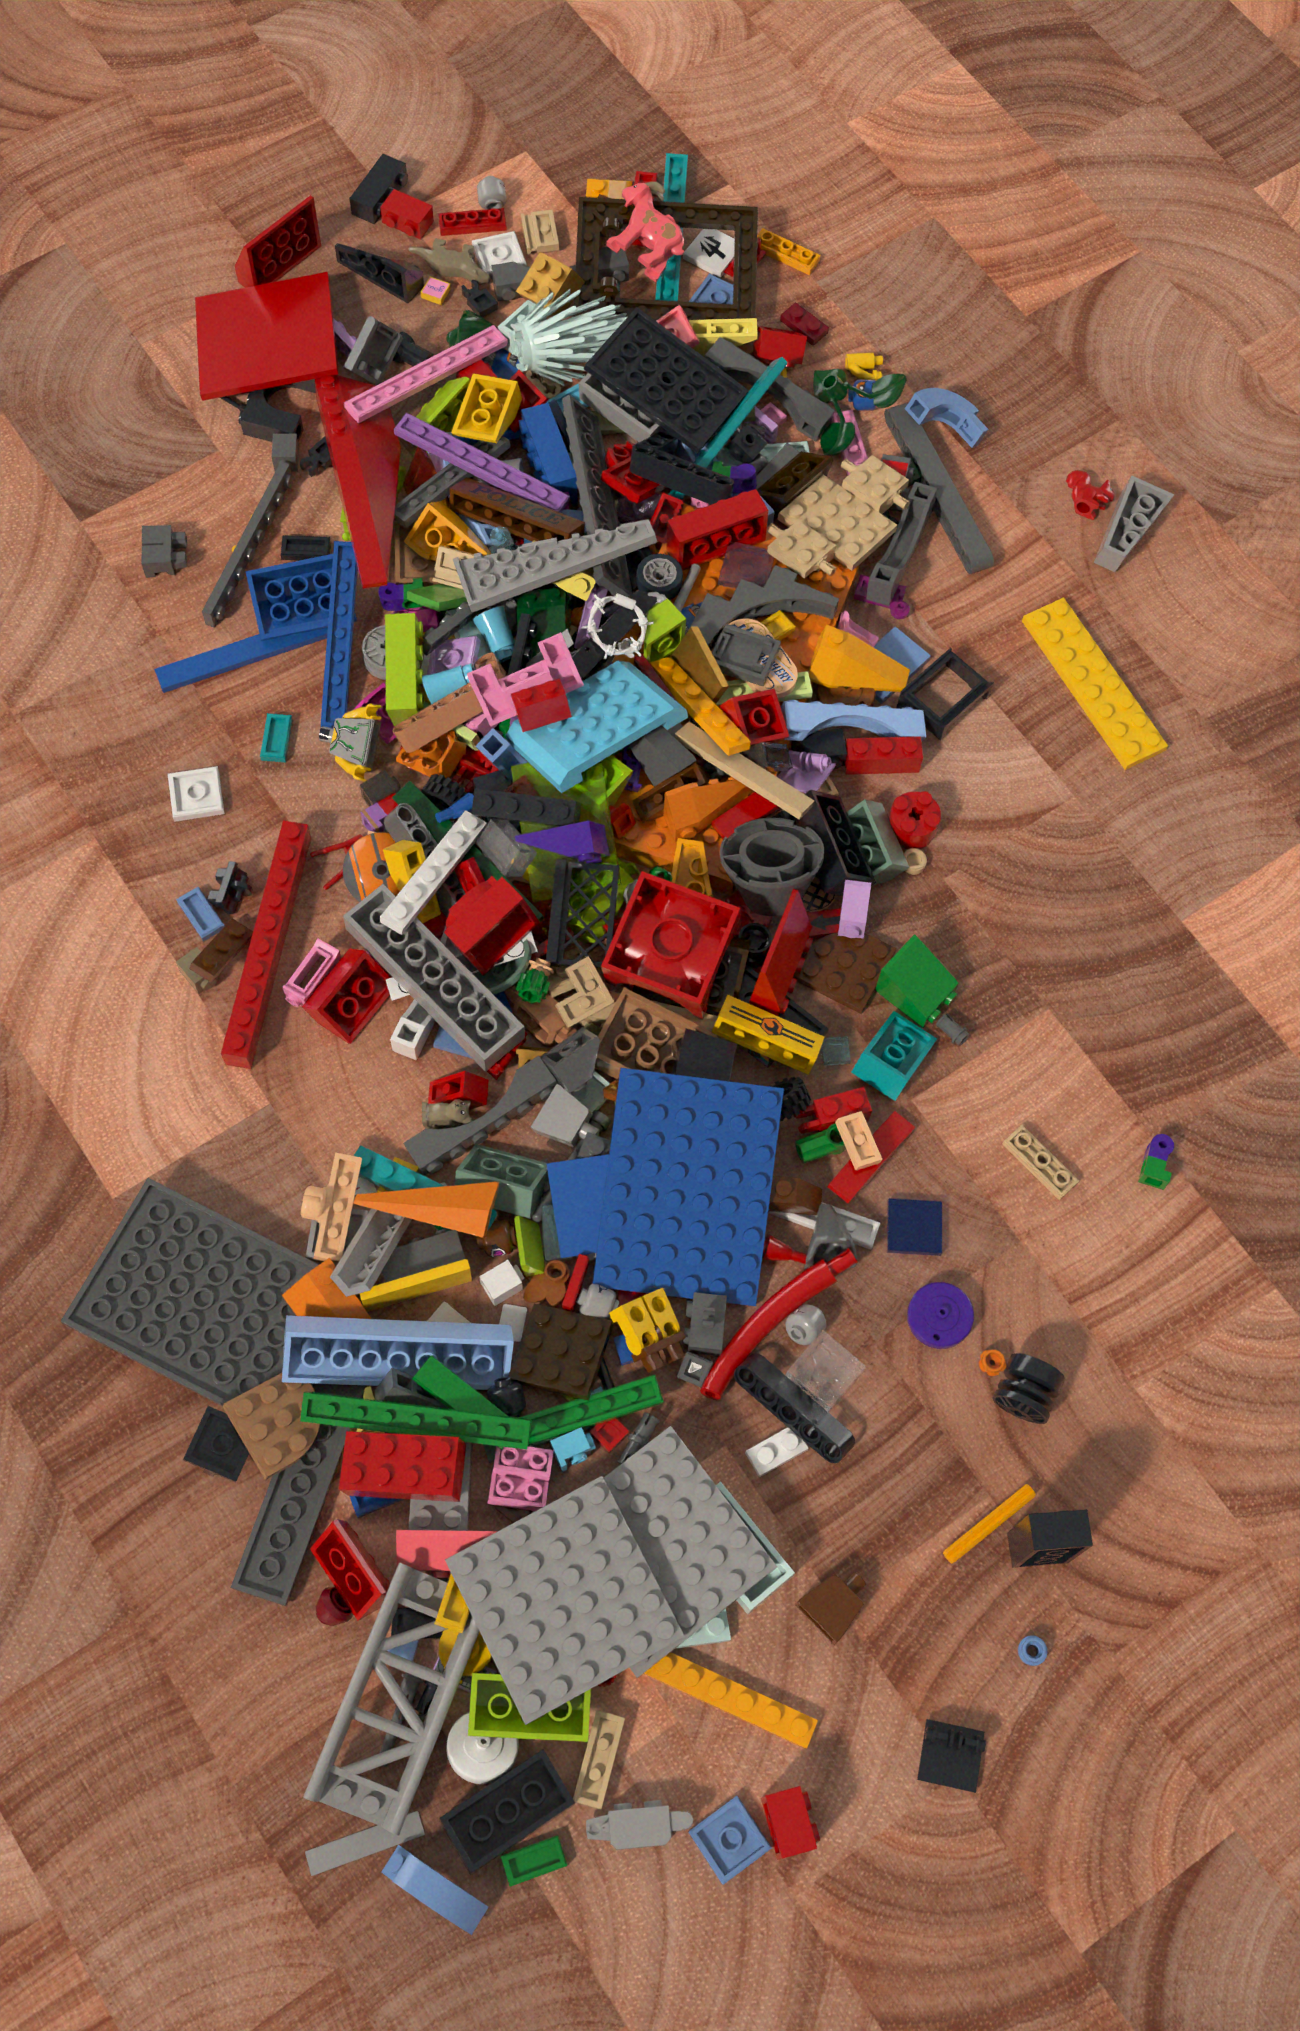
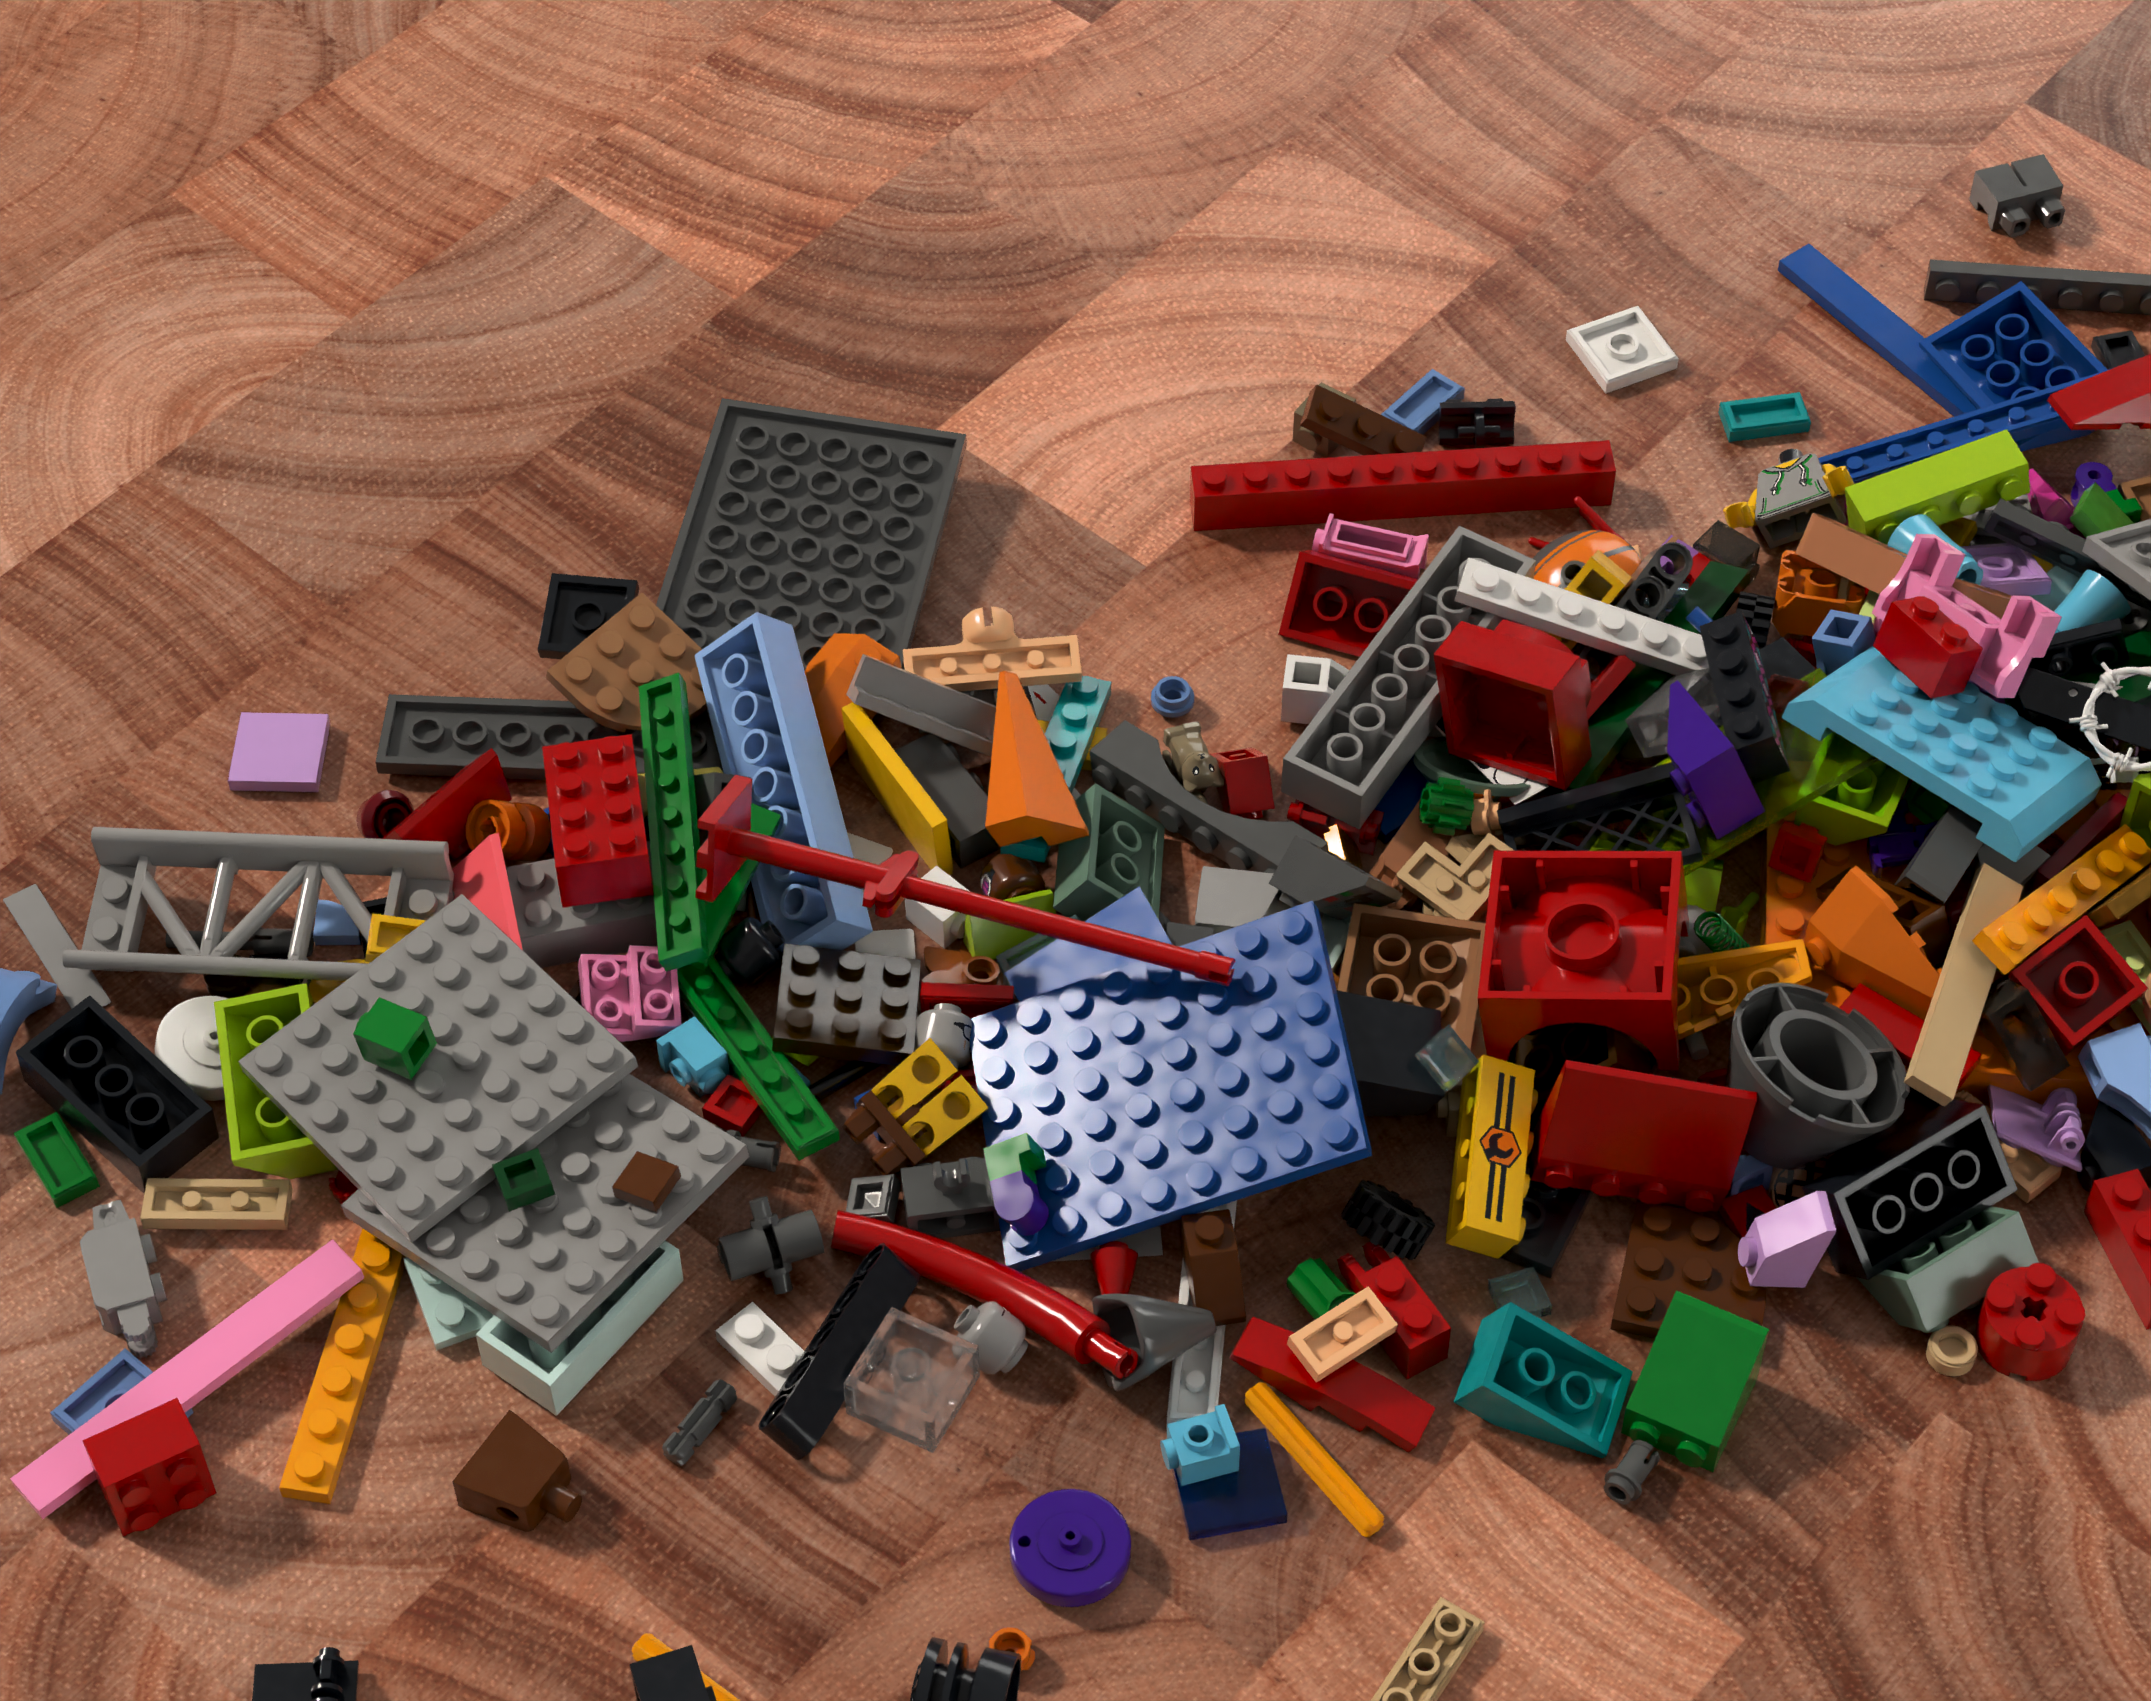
camera: 80 degrees right, 15 degrees down
none -> bright pink tile [10,1239,364,1519]
none -> lavender tile [228,712,330,792]
none -> green brick [353,997,437,1080]
none -> orange wheel [465,800,551,862]
none -> dark green plate [492,1148,556,1212]
none -> reddish brown tile [612,1151,681,1212]
none -> dark grey axle [662,1379,737,1466]
none -> red piece [695,774,1236,986]
none -> dark grey pin [717,1196,824,1295]
none -> leg [983,1133,1049,1236]
none -> medium blue plate [1151,676,1194,718]
none -> medium azure brick [1160,1404,1240,1486]
none -> light orange axle [1245,1382,1384,1537]
none -> clear light blue tile [1415,1025,1479,1092]

